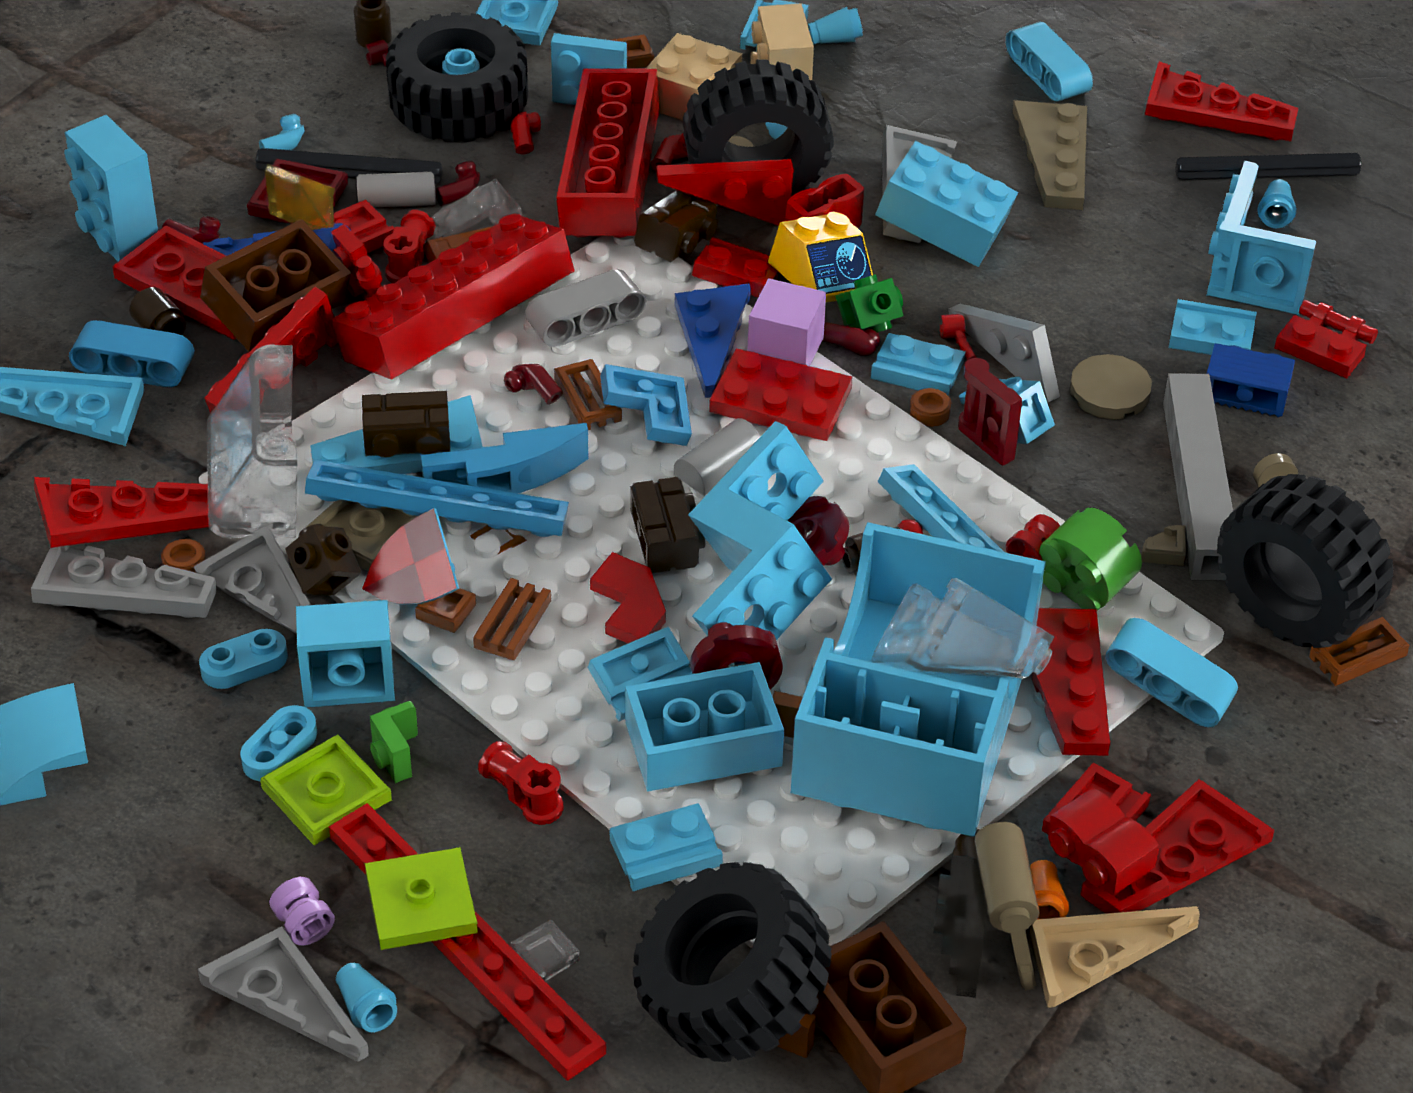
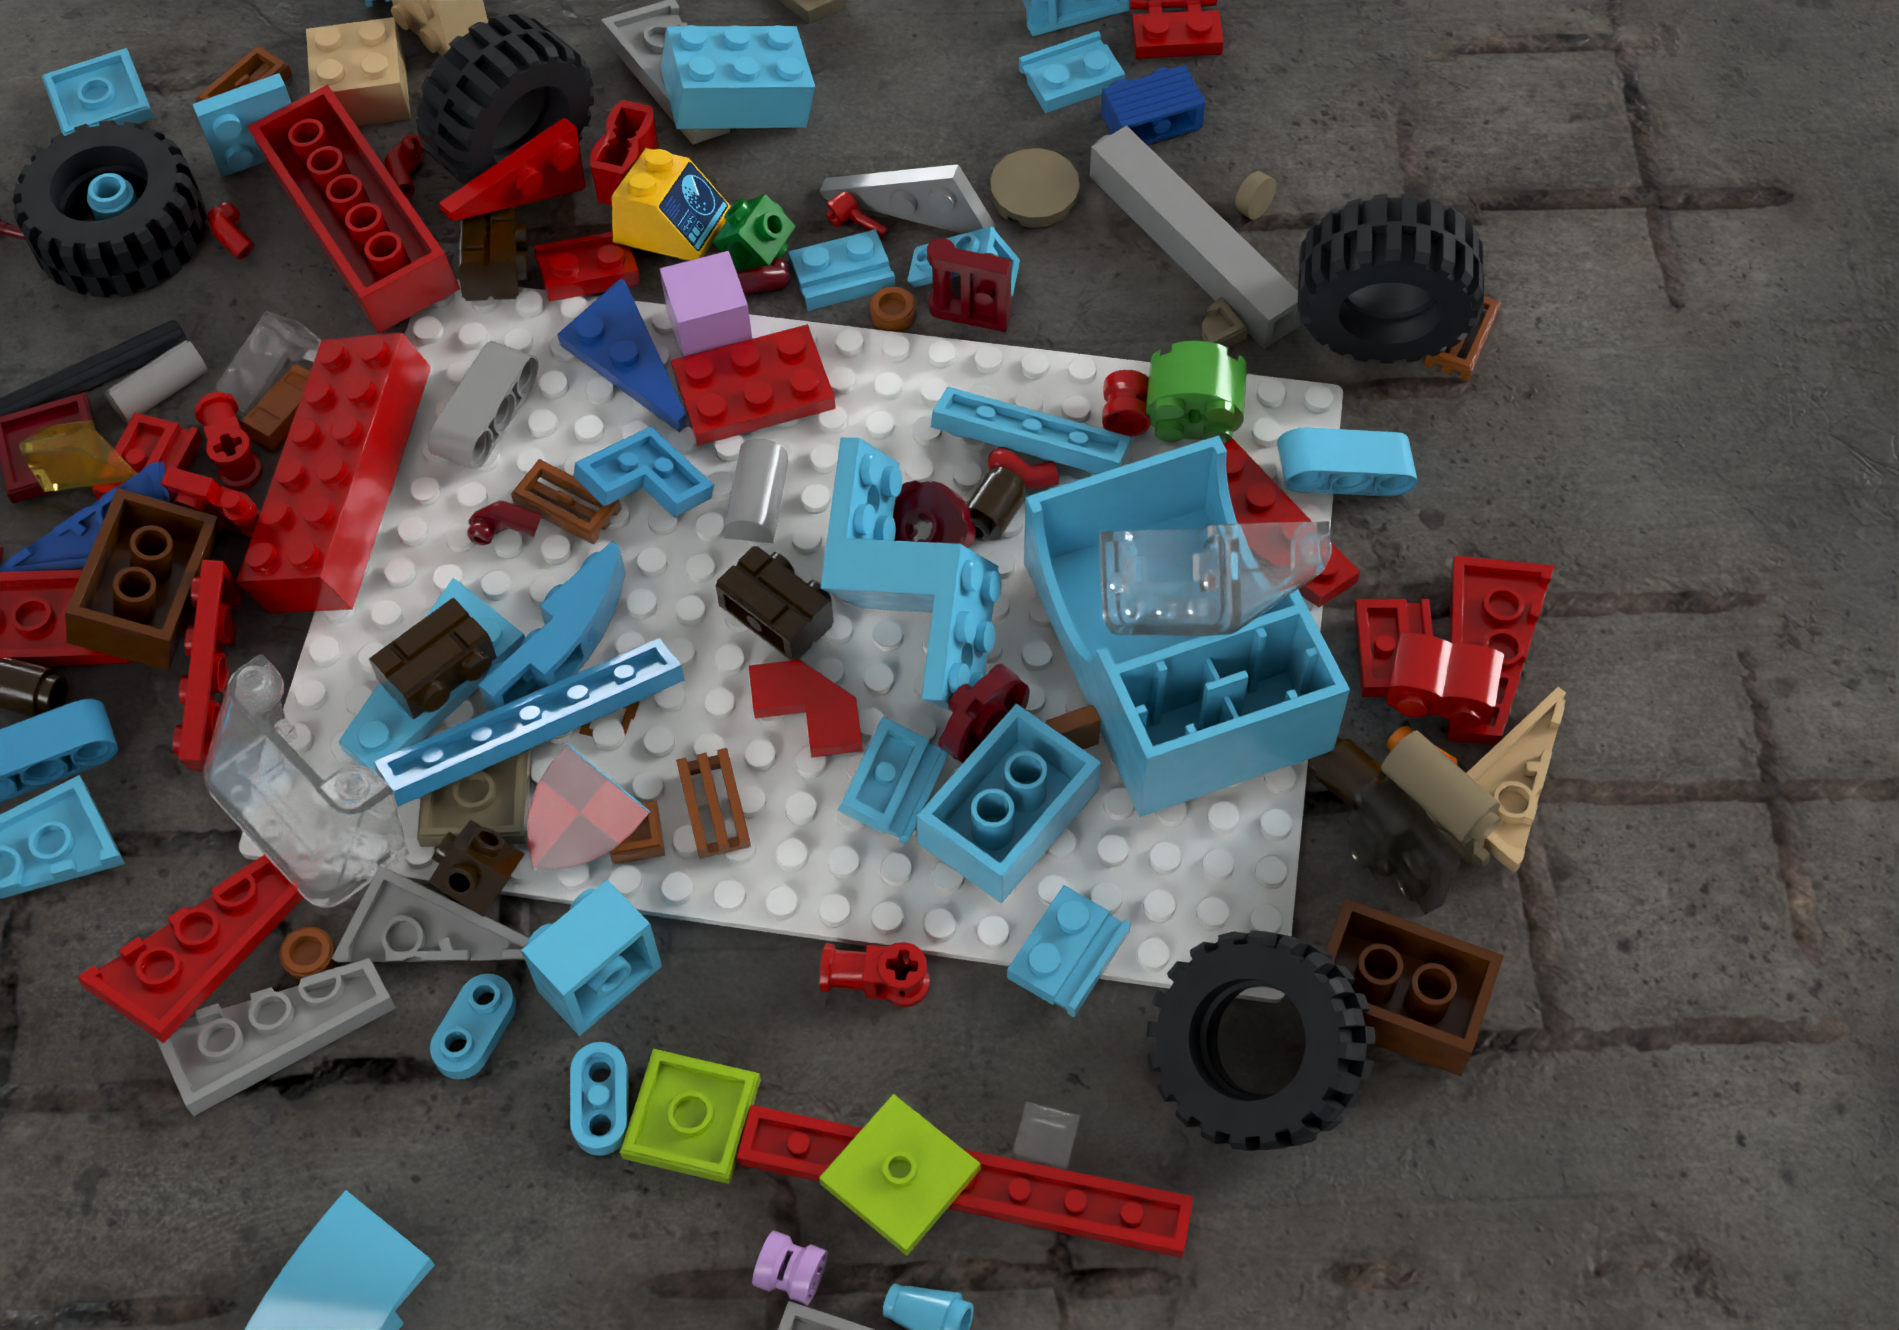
camera: 35 degrees left, 15 degrees up
bright green bracket [370,701,418,783] -> none
dark red arm [435,161,480,206] -> none

